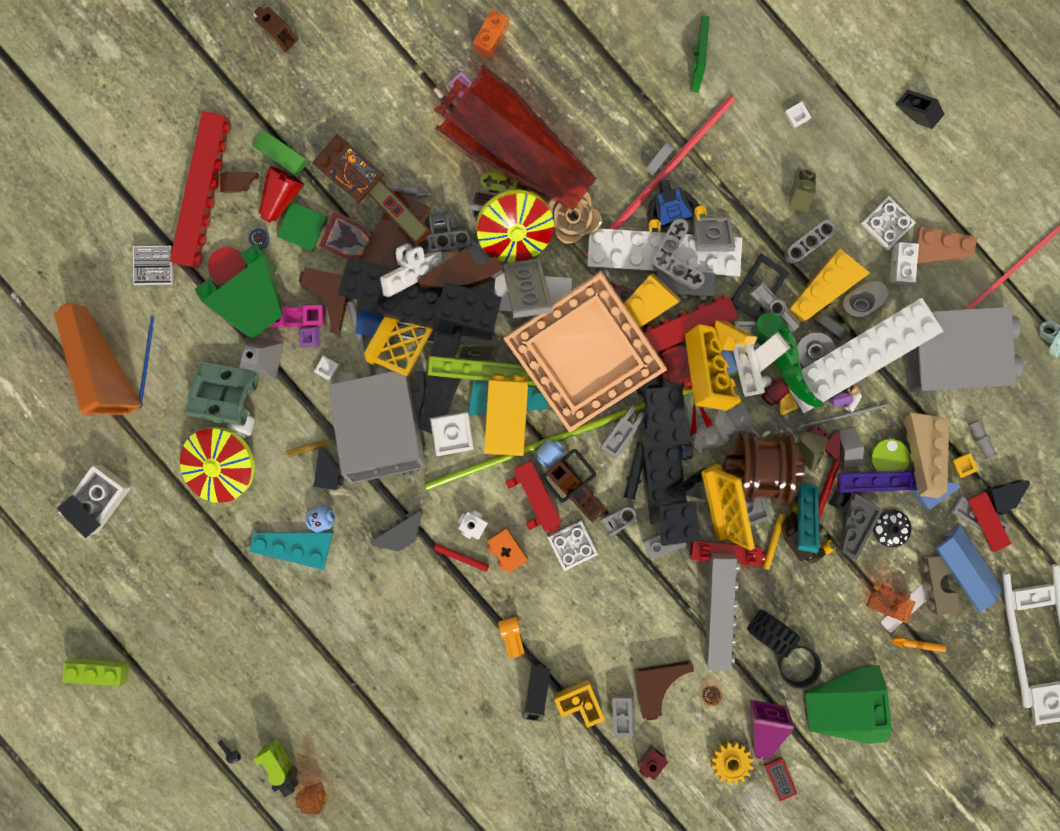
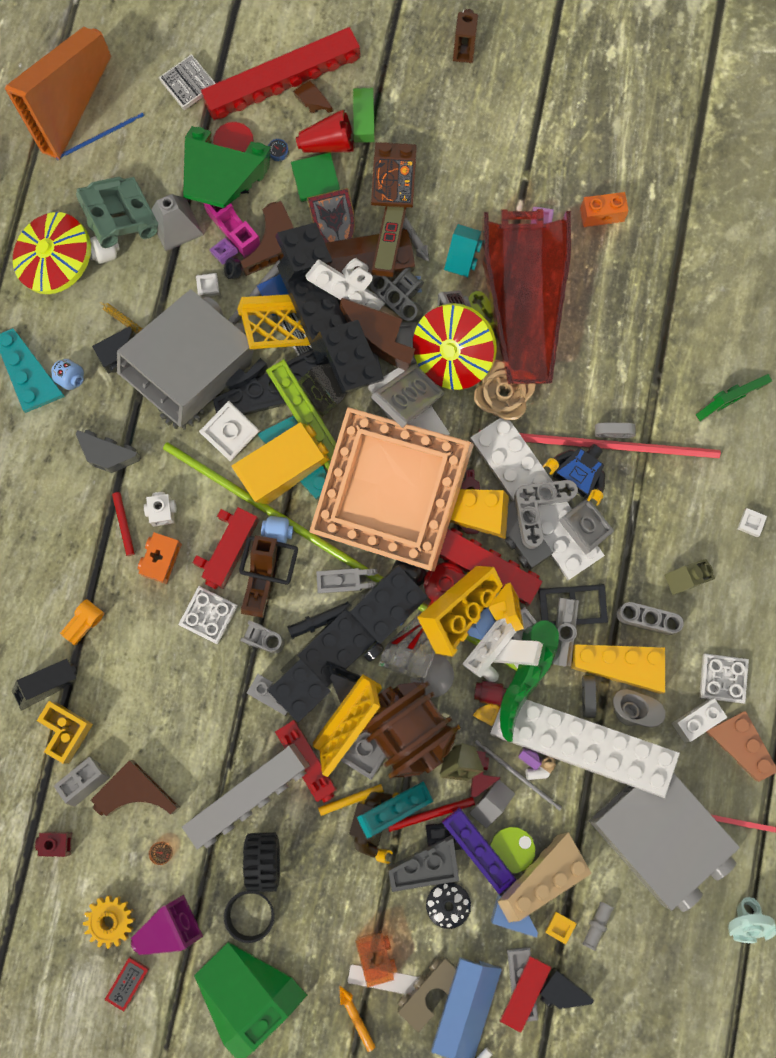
camera: 55 degrees right, 10 degrees down
light grey dish [797,332,835,367] -> none
none -> black tile [224,258,242,280]
none -> teal brick [444,224,483,277]

